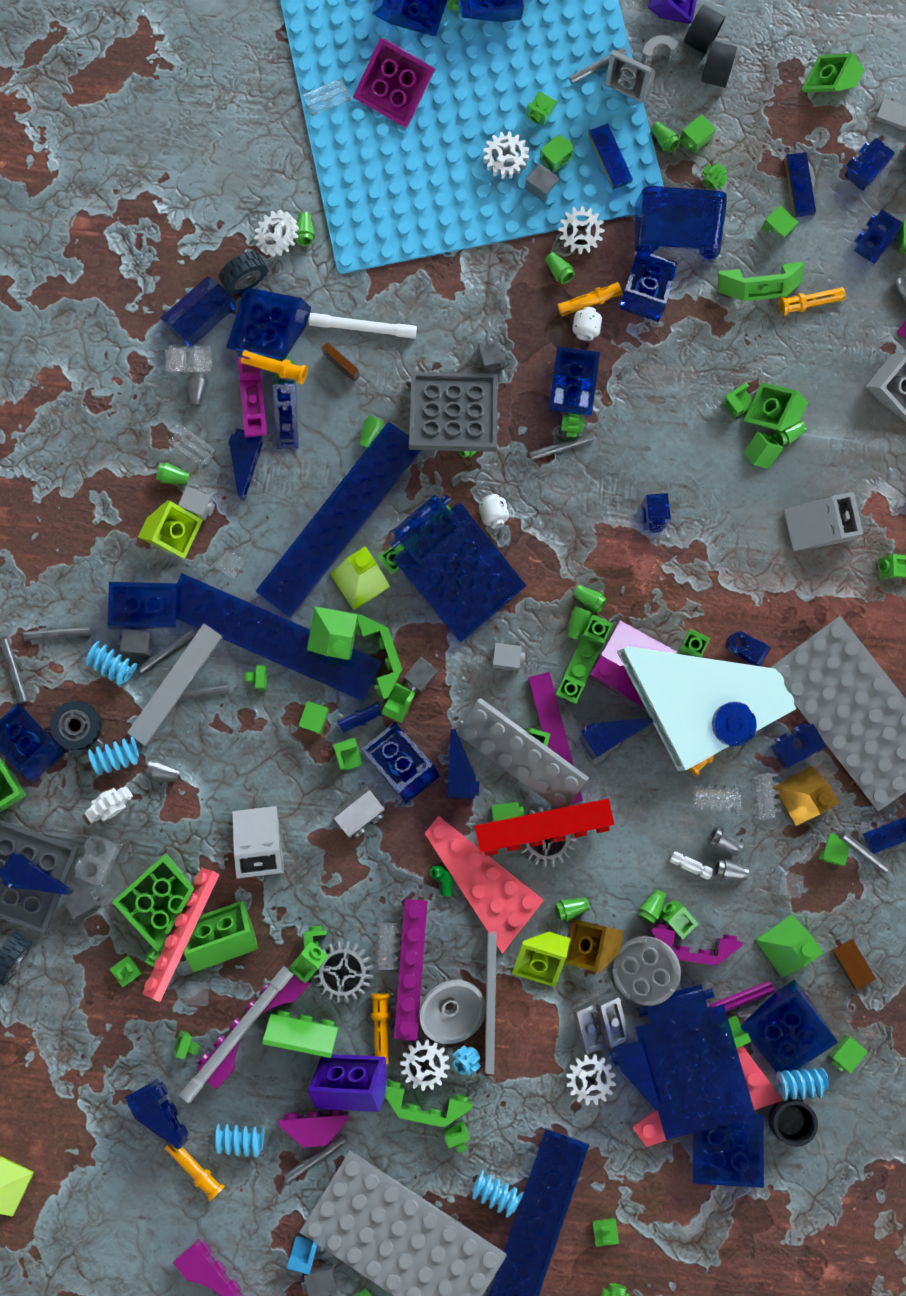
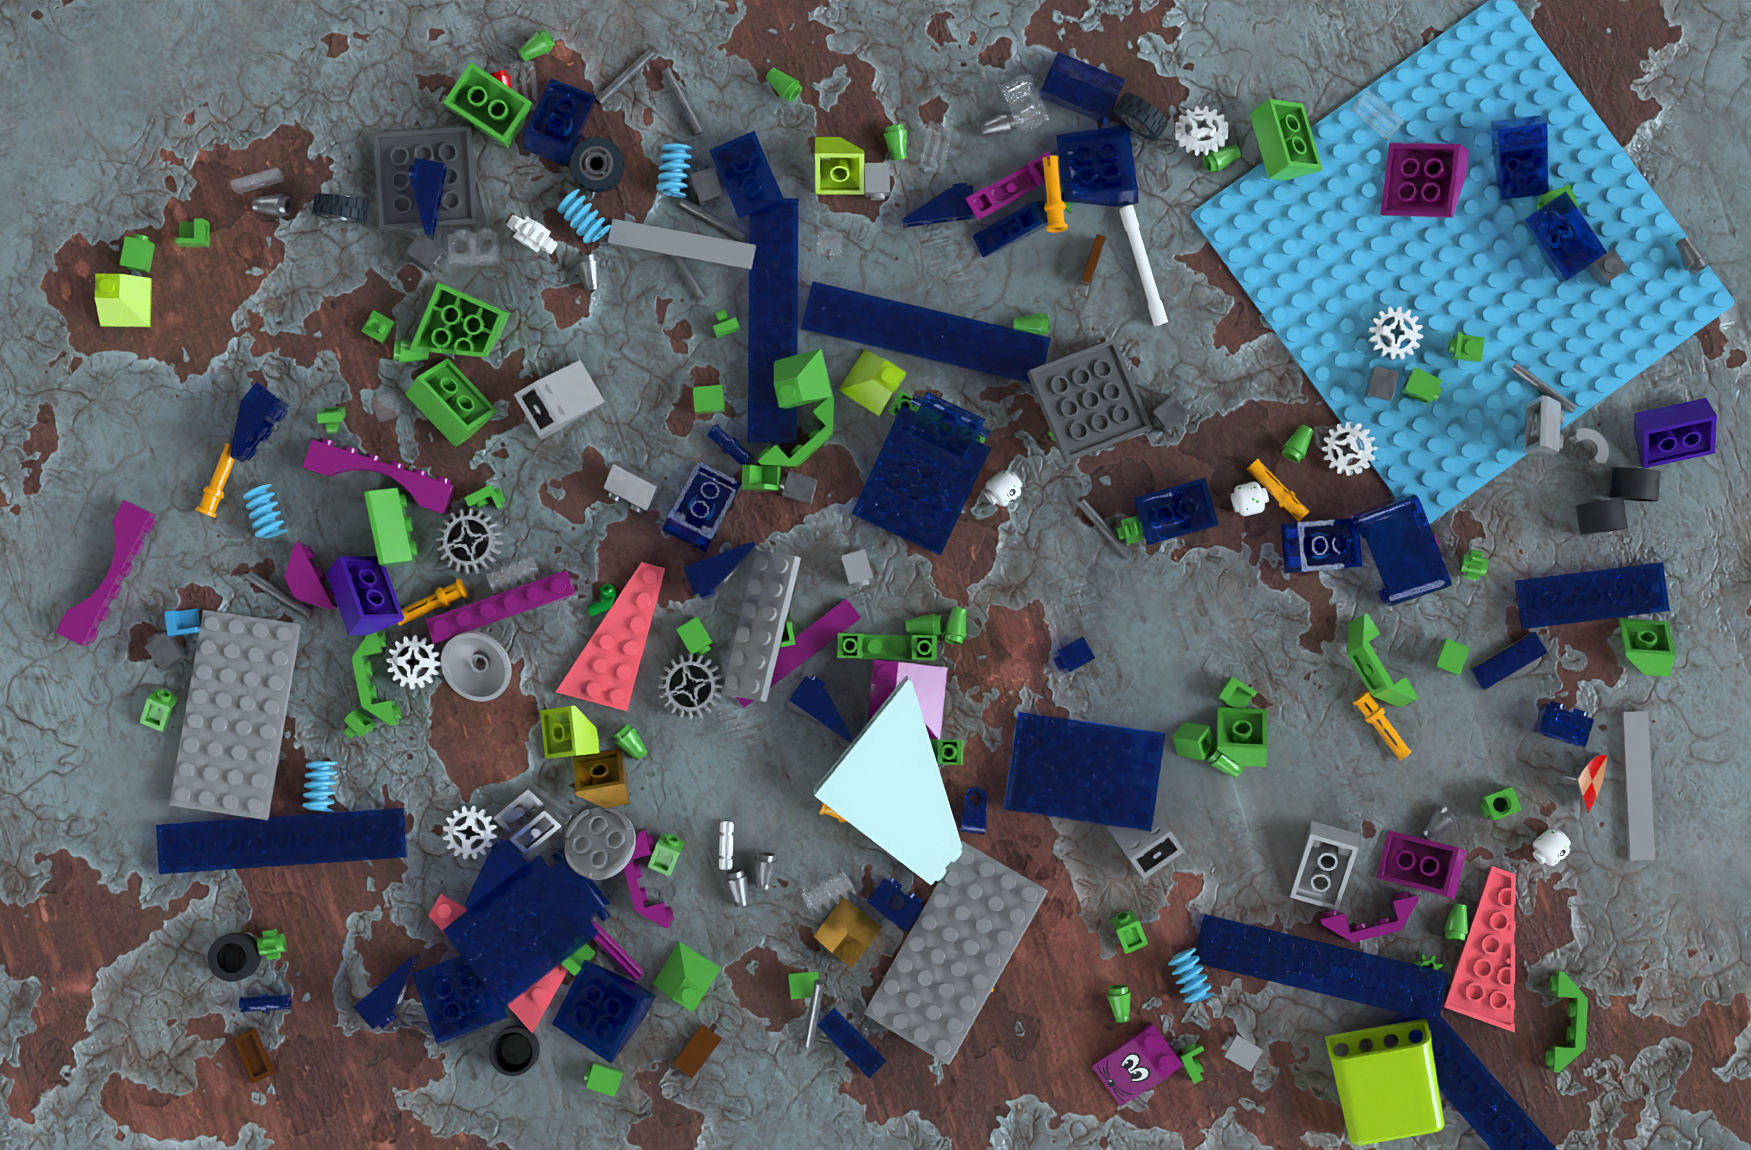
camera: 70 degrees right, 5 degrees up
coral plate [142,868,220,1002] -> none
light grey piece [179,966,294,1103] -> none
bright green bracket [288,942,328,983] -> none
bright green panel [333,738,363,772] -> none
medium azure gear [452,1045,481,1076] -> none
red brick [474,798,615,856] -> none
light grey tile [485,932,497,1074] -> none
clear blue plate [588,123,633,190] -> none
bright green tile [592,1218,619,1247] -> none
bright green cone [637,889,666,925] -> none
bright green cone [651,121,681,153] -> none
bright green brick [680,114,716,154] -> none
clear piece [693,783,742,814] -> none
clear blue tile [712,701,757,747] -> none
medium azure piece [776,1068,829,1101] -> none
clear tile [777,871,805,899] -> none
clear blue brick [854,209,903,264] -> none
none -> clear blue slope [353,954,421,1030]
none -> bright green cone [766,68,802,102]
none -> clear blue plate [1003,712,1166,832]
none -> bright green slope [1249,99,1323,181]
none -> clear blue plate [1514,562,1670,630]

